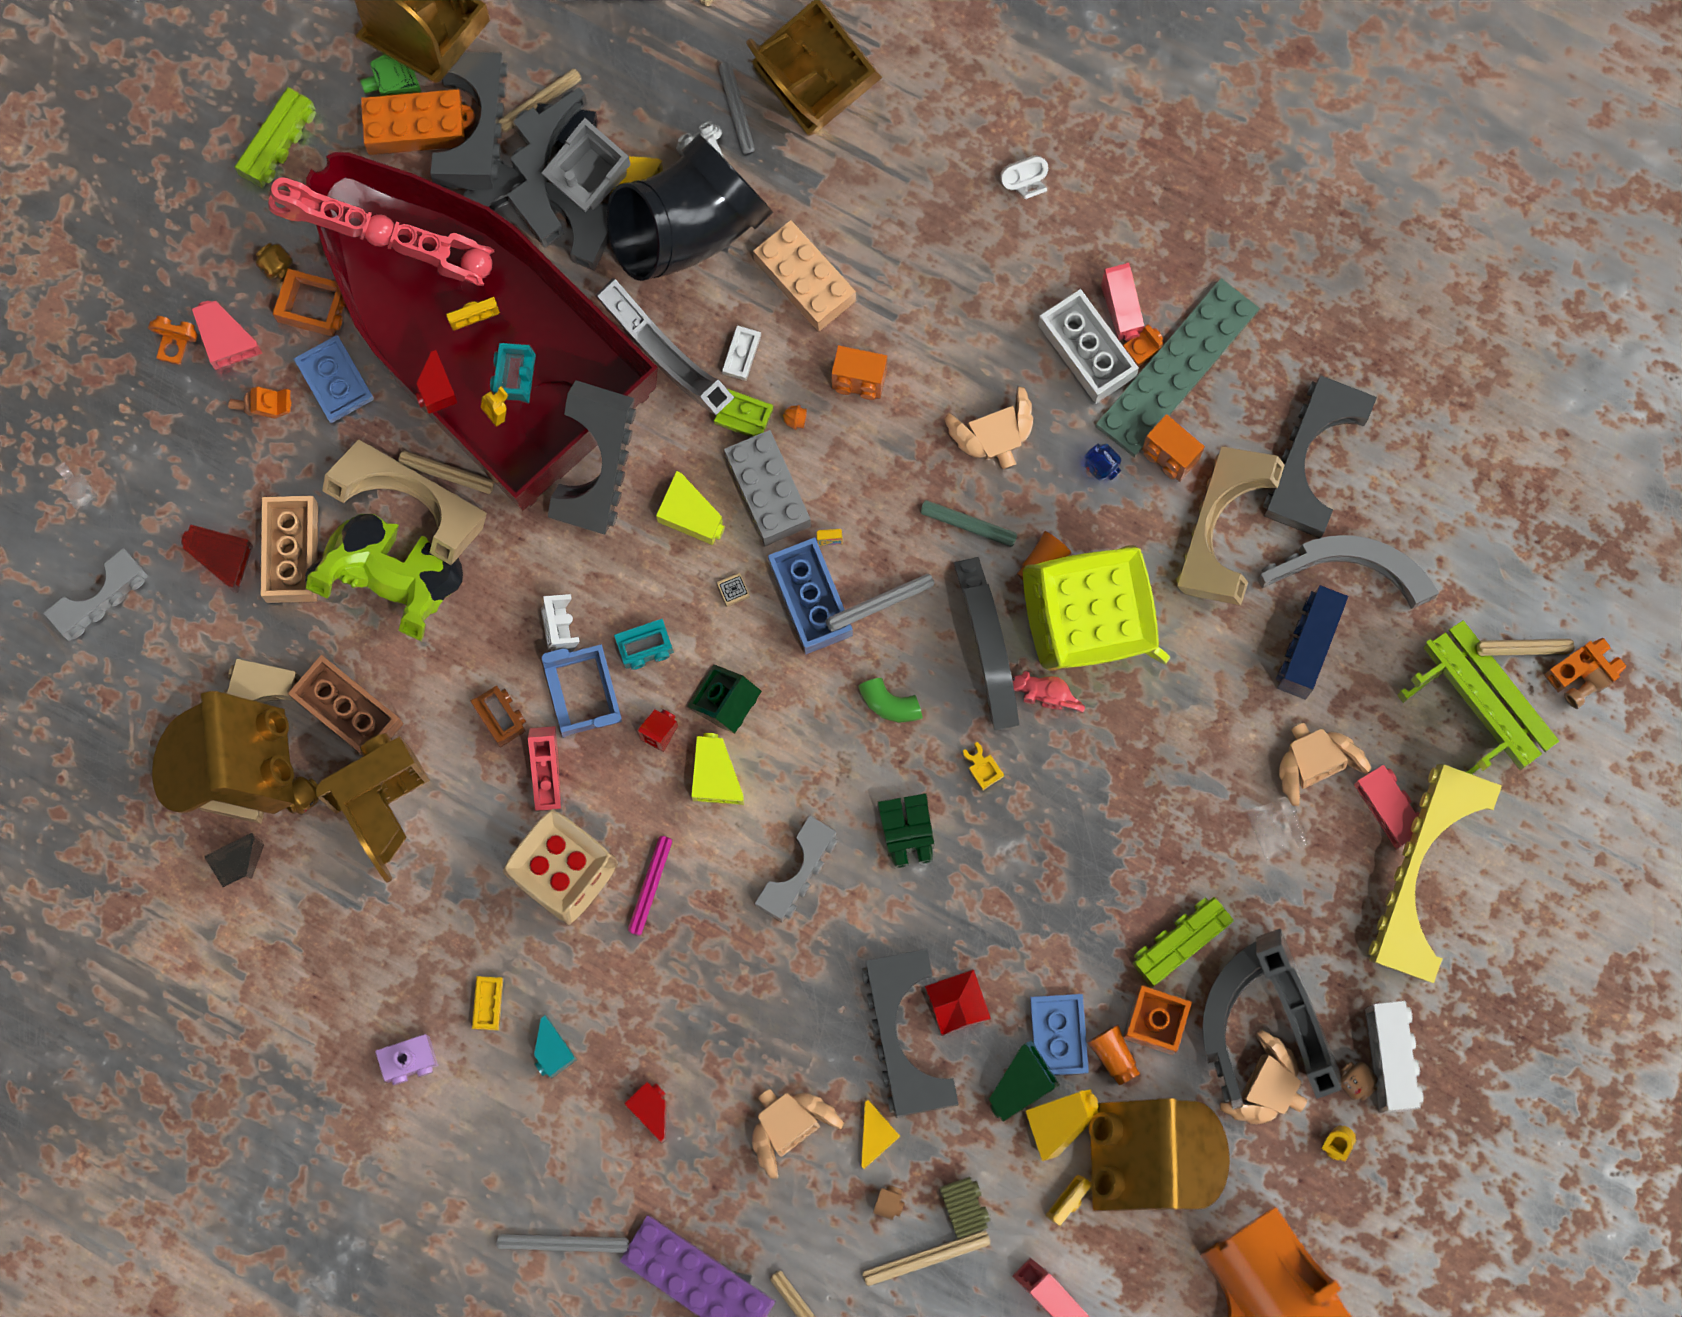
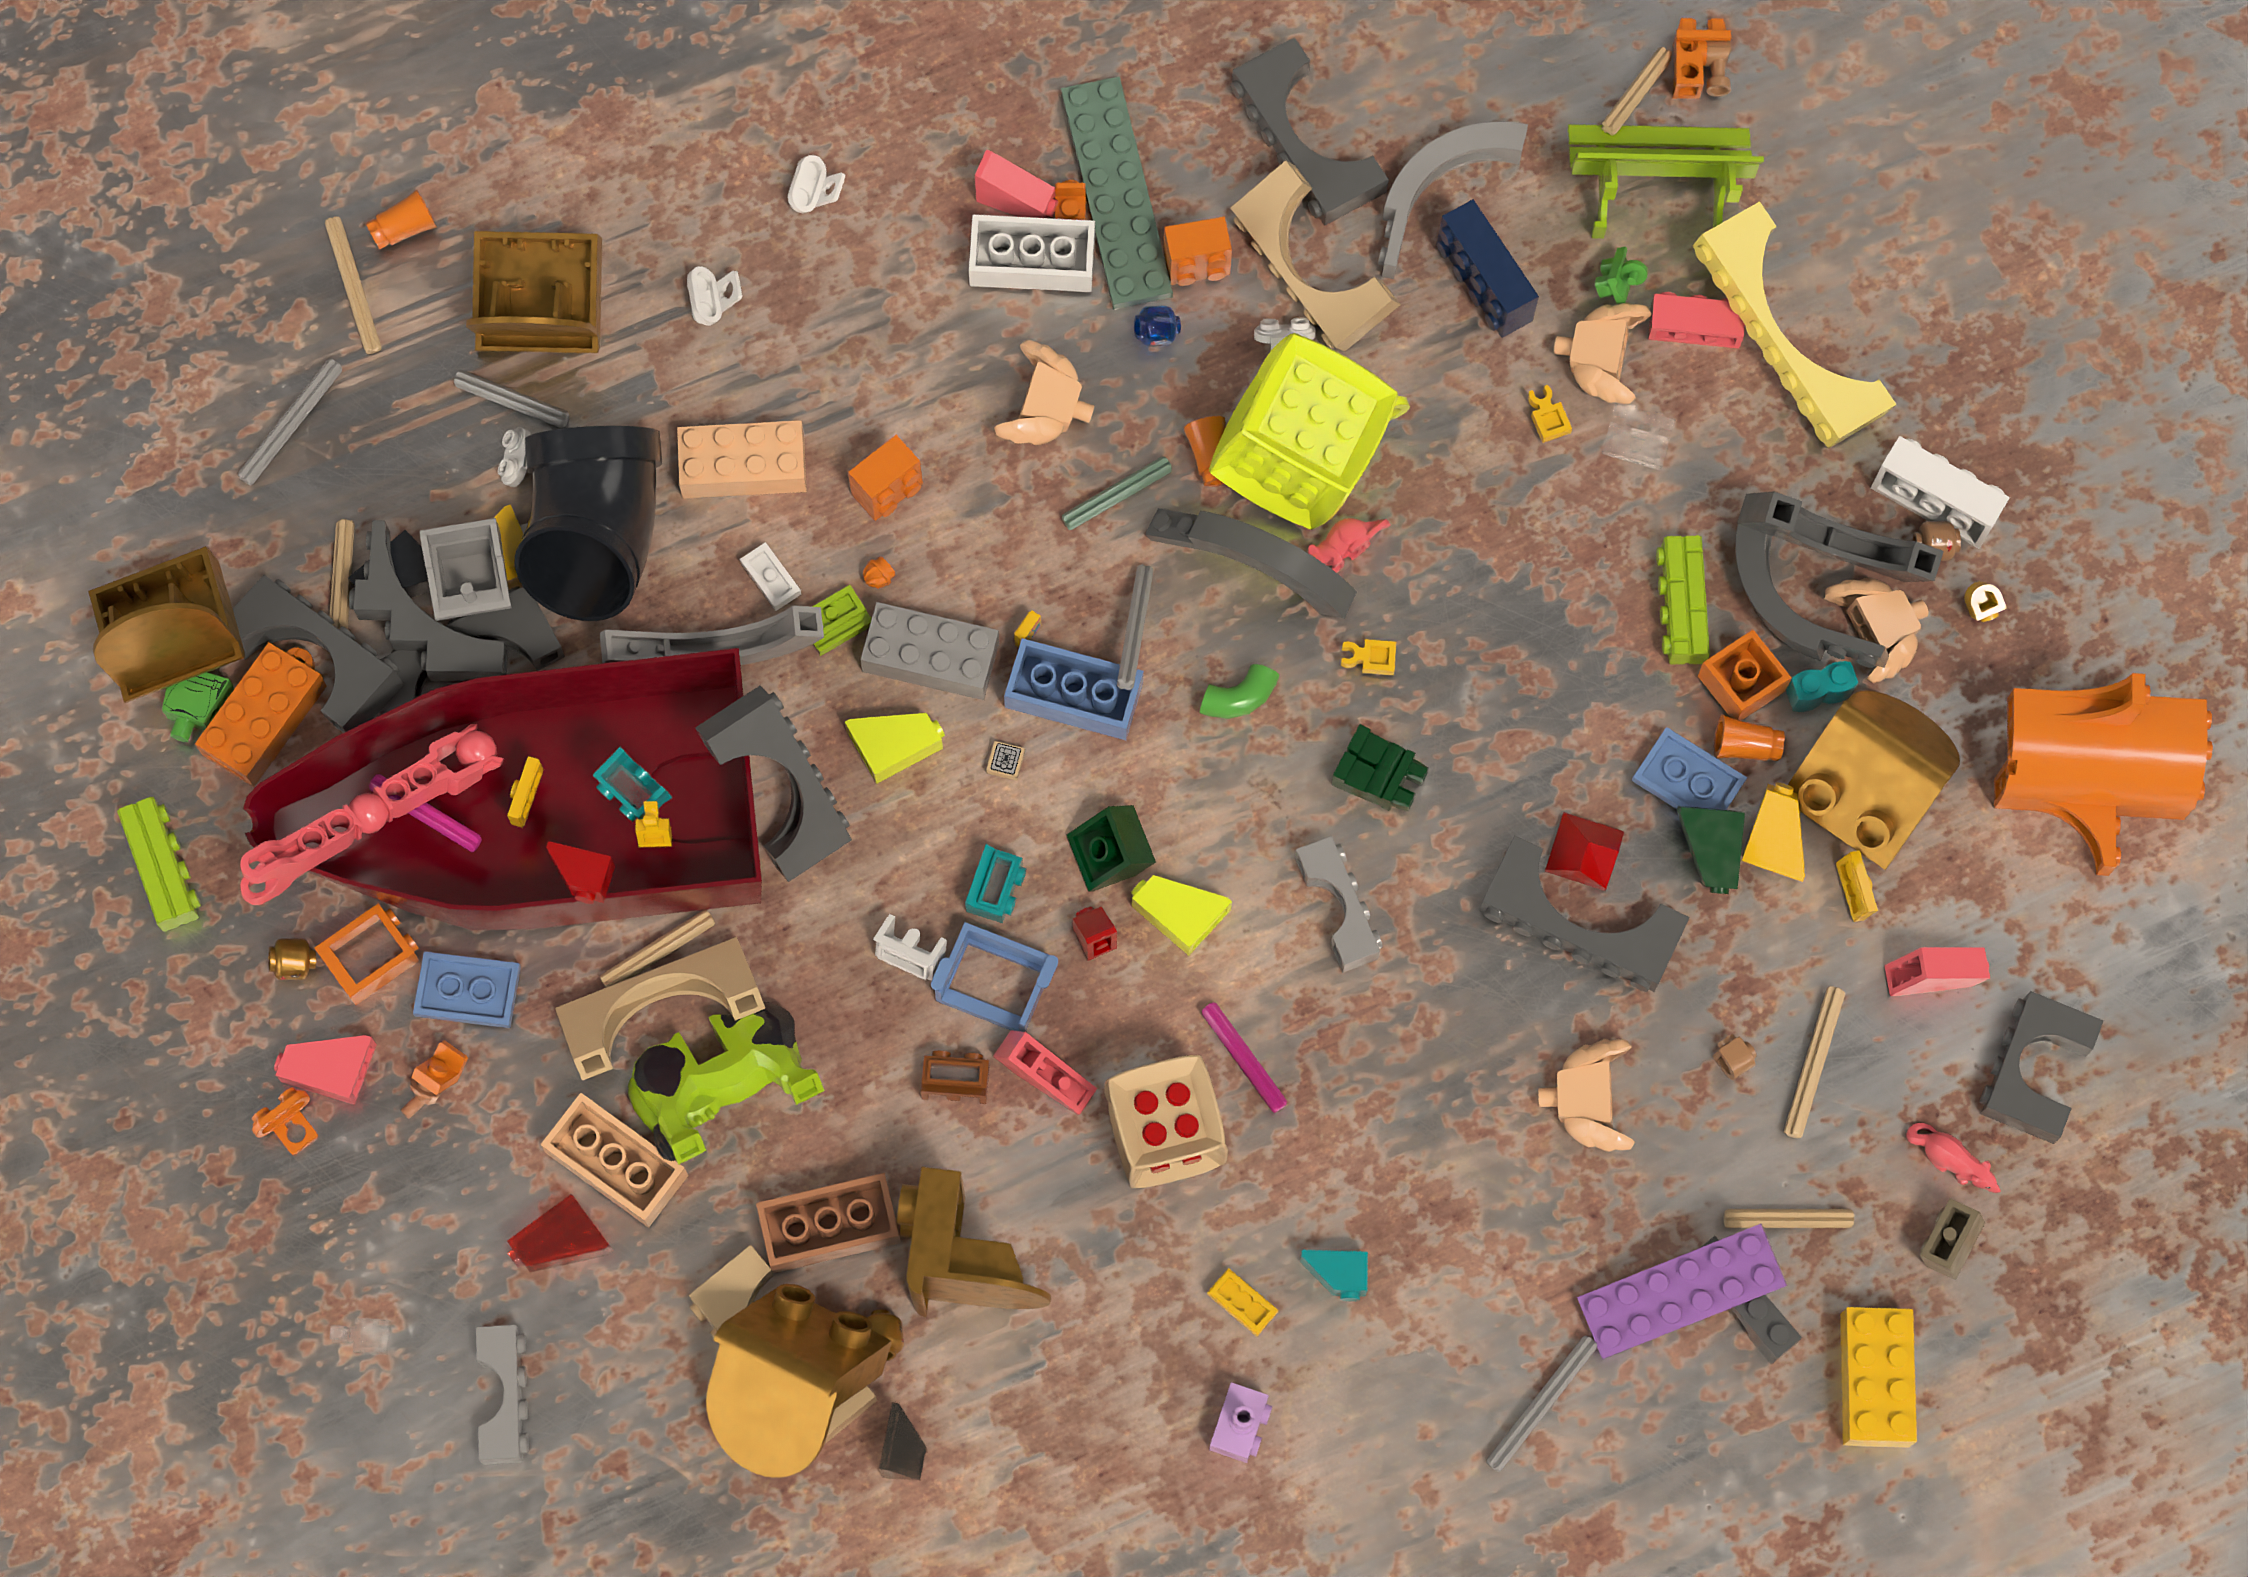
camera: 55 degrees left, 5 degrees down
red slope [624,1082,667,1143] -> none
yellow tile [861,1100,900,1169] -> none
olive brick [939,1177,990,1239] -> none
none -> dark pink axle [369,774,482,852]
none -> white bracket [687,266,742,325]
none -> white bracket [1254,318,1315,350]
none -> yellow plate [1528,385,1572,443]
none -> bright green hips [1595,246,1648,304]
none -> teal brick [1786,661,1859,712]

